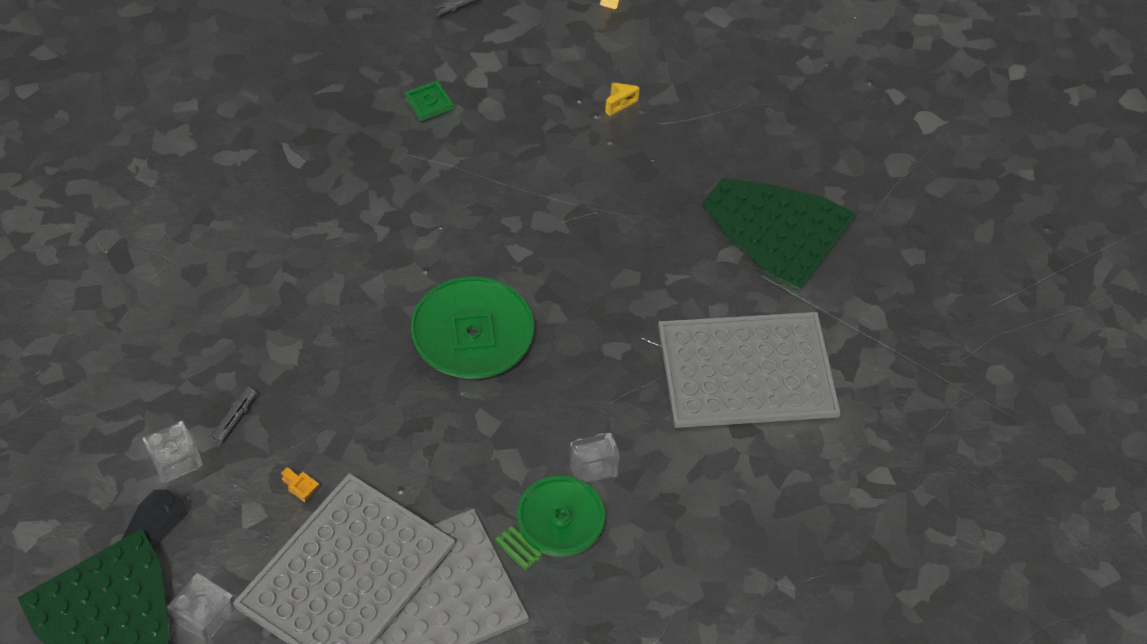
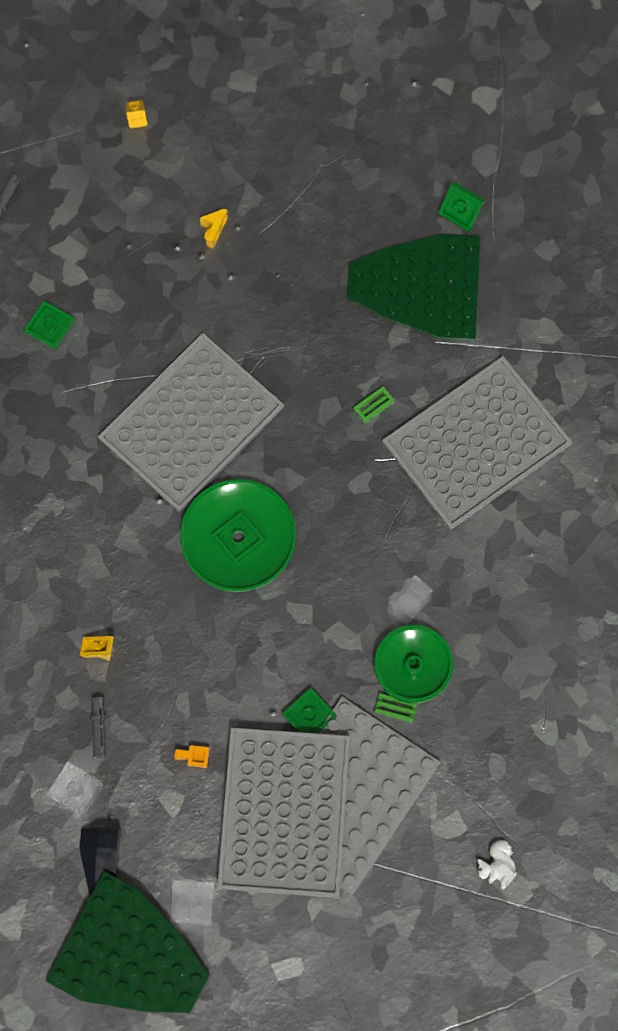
camera: 25 degrees left, 20 degrees up
none -> yellow slope [80,636,114,661]
none -> light grey plate [98,333,285,513]
none -> green plate [282,688,337,734]
none -> bright green tile [353,386,395,424]
none -> green tile [438,182,485,232]

